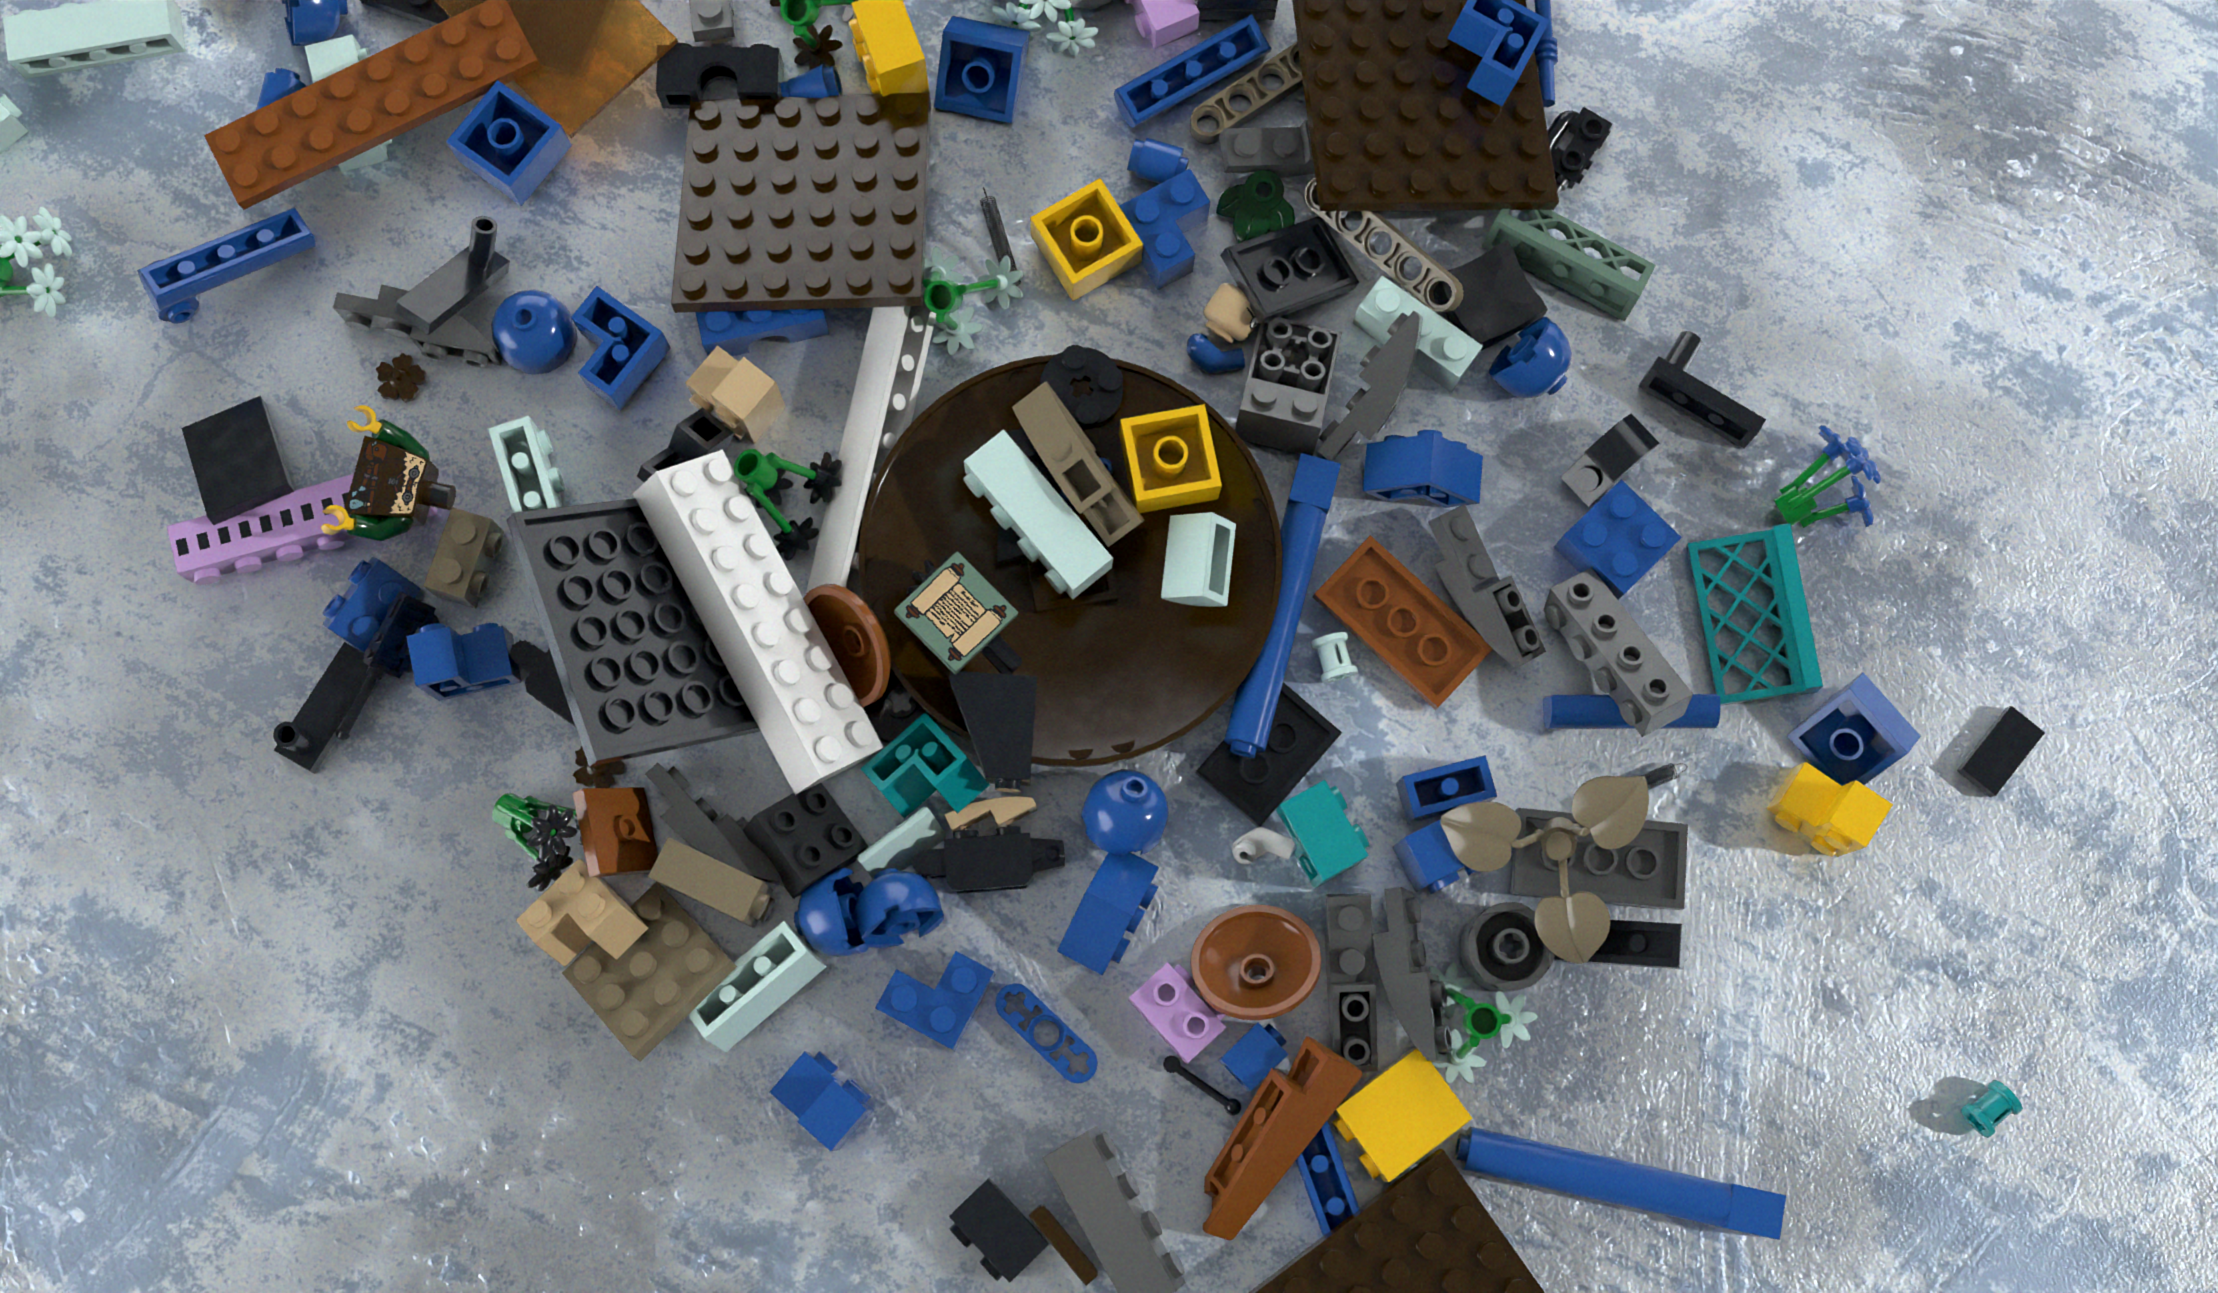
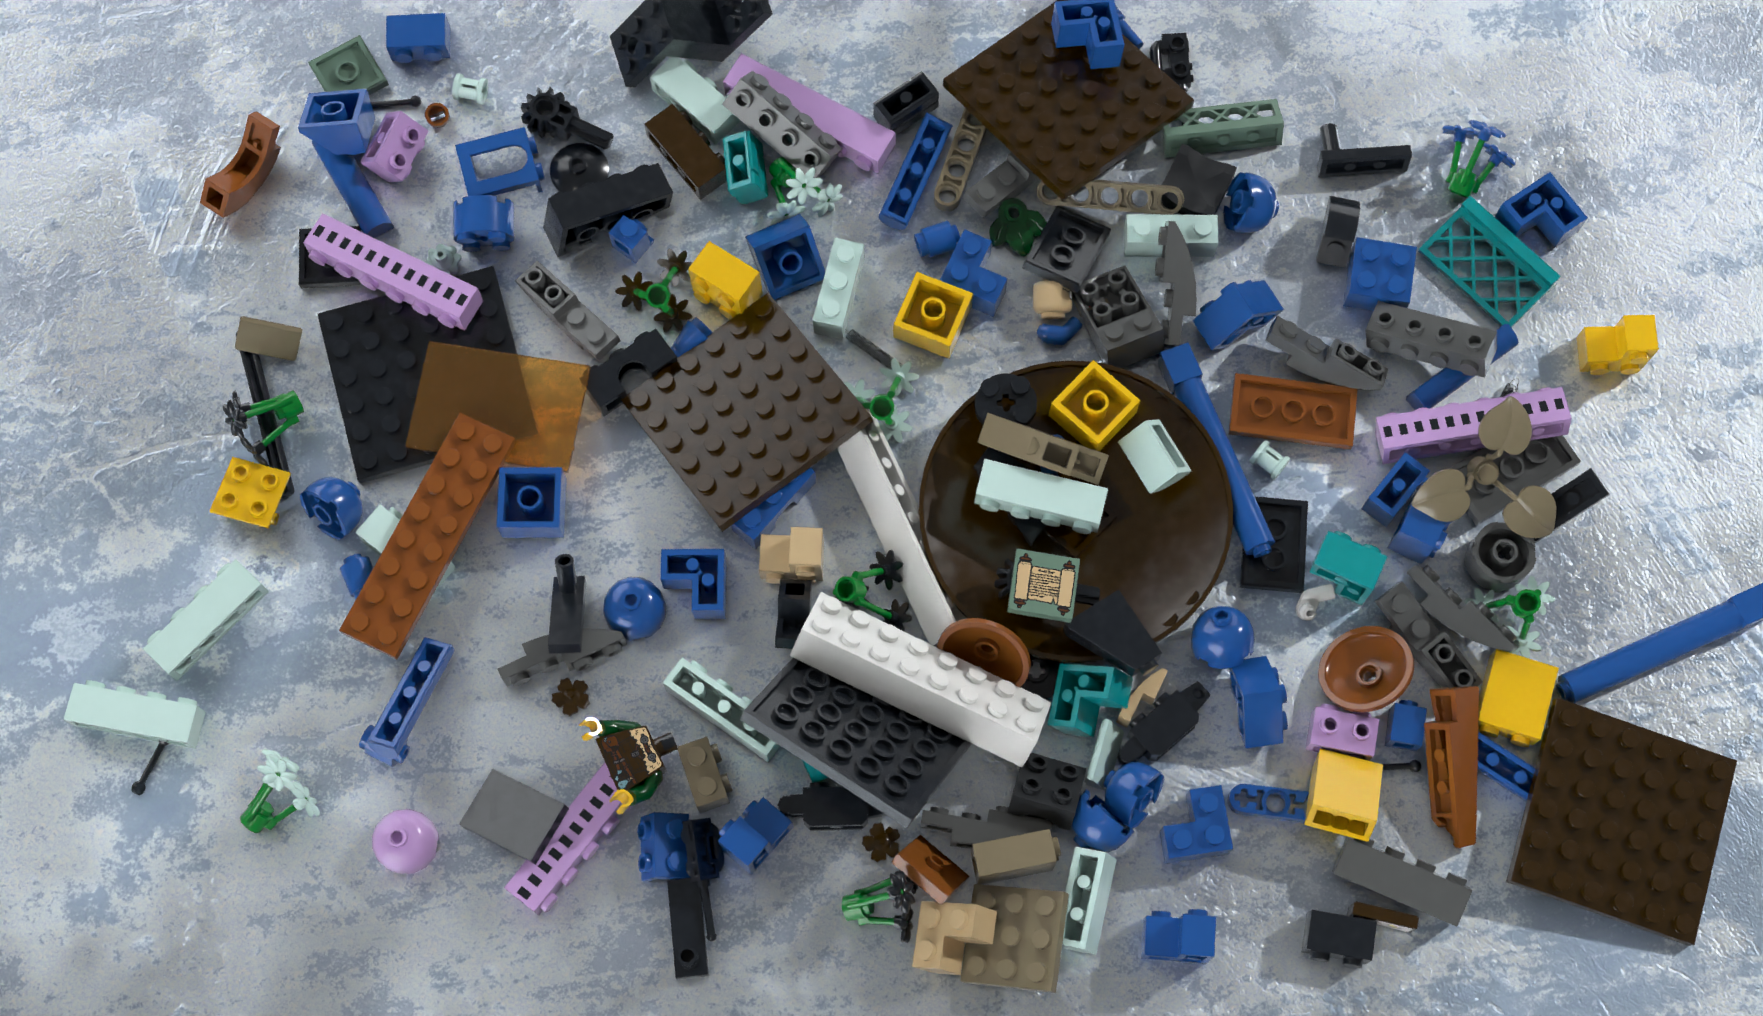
camera: 30 degrees left, 5 degrees down
blue slope [1787,672,1921,786] -> none
black tile [1957,706,2045,797] -> none
none -> lavender cylinder [372,809,439,874]
none -> light aqua brick [813,238,865,340]
none -> yellow brick [1304,748,1383,842]
none -> lavender brick [1375,387,1572,464]
none -> blue brick [1495,172,1588,247]

